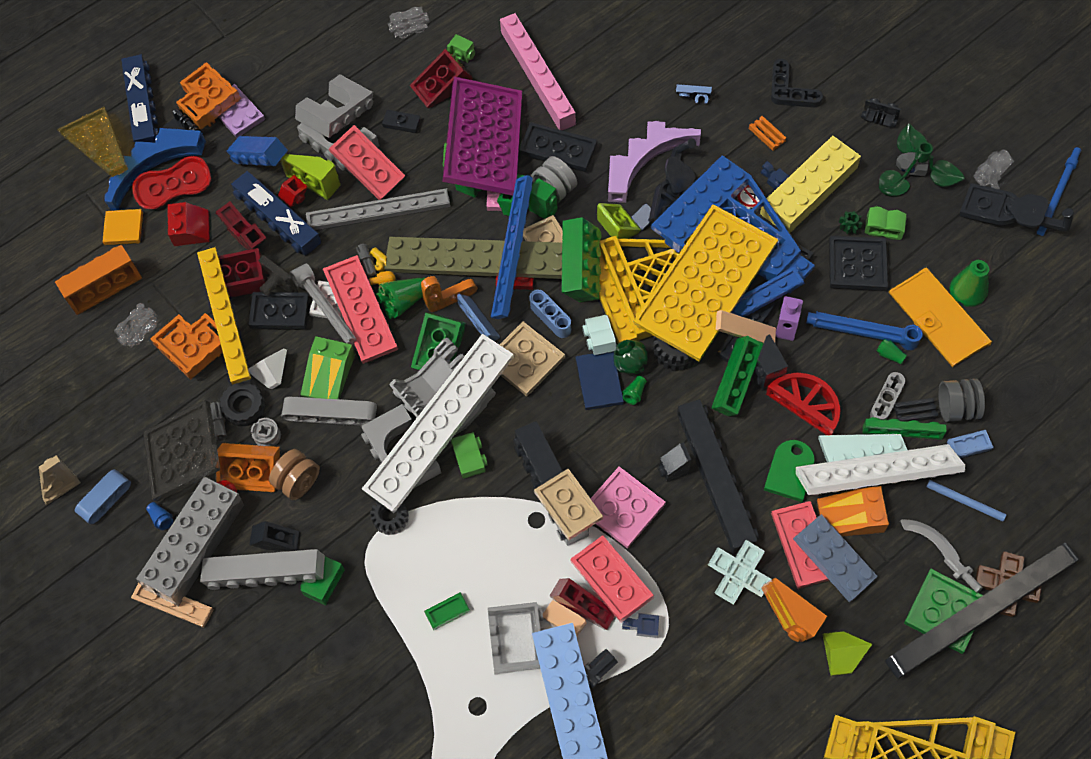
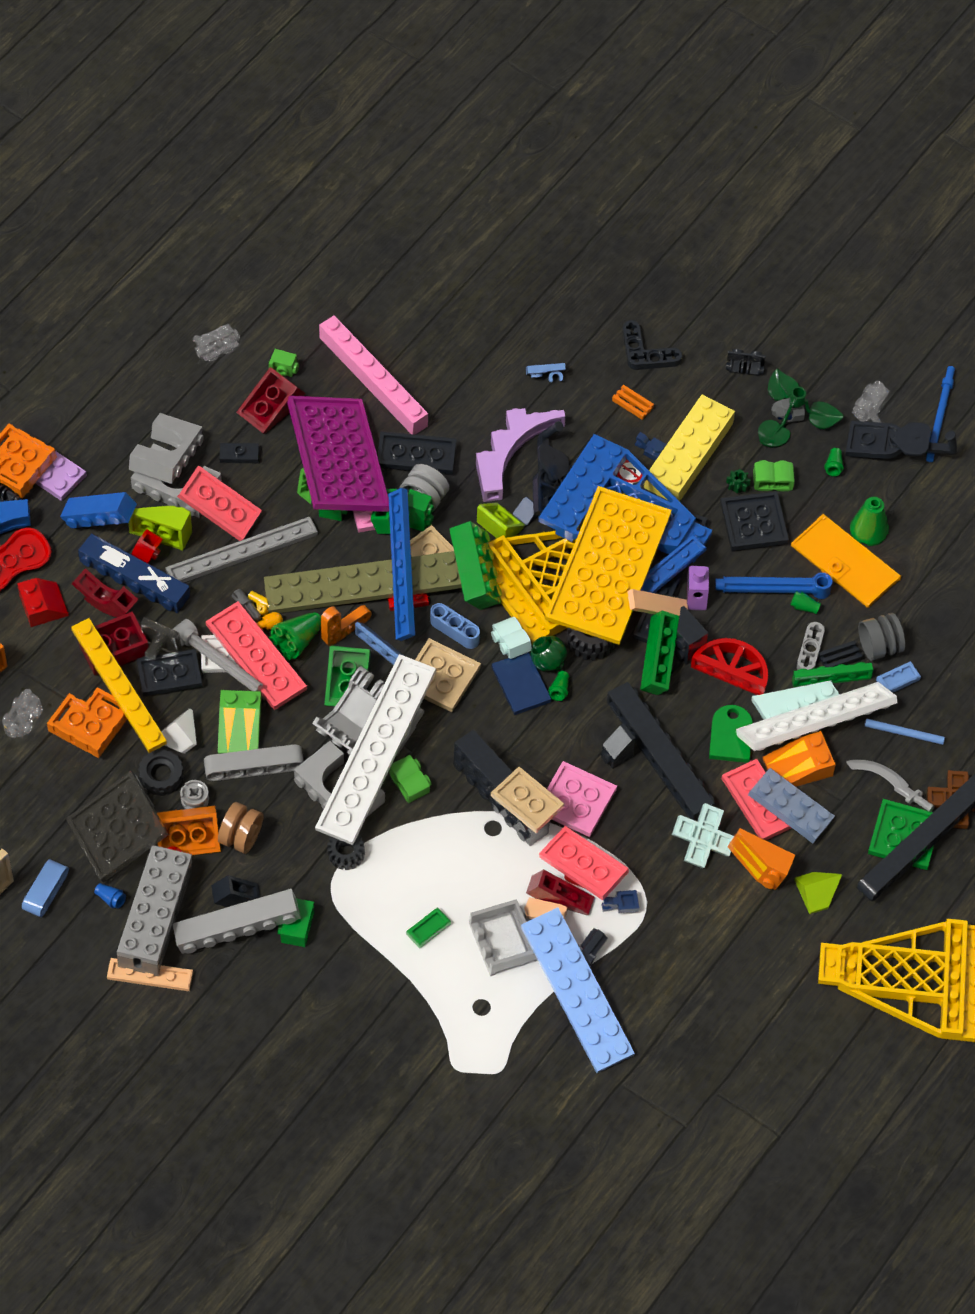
camera: 20 degrees left, 5 degrees down
none -> green cone [824,448,843,476]

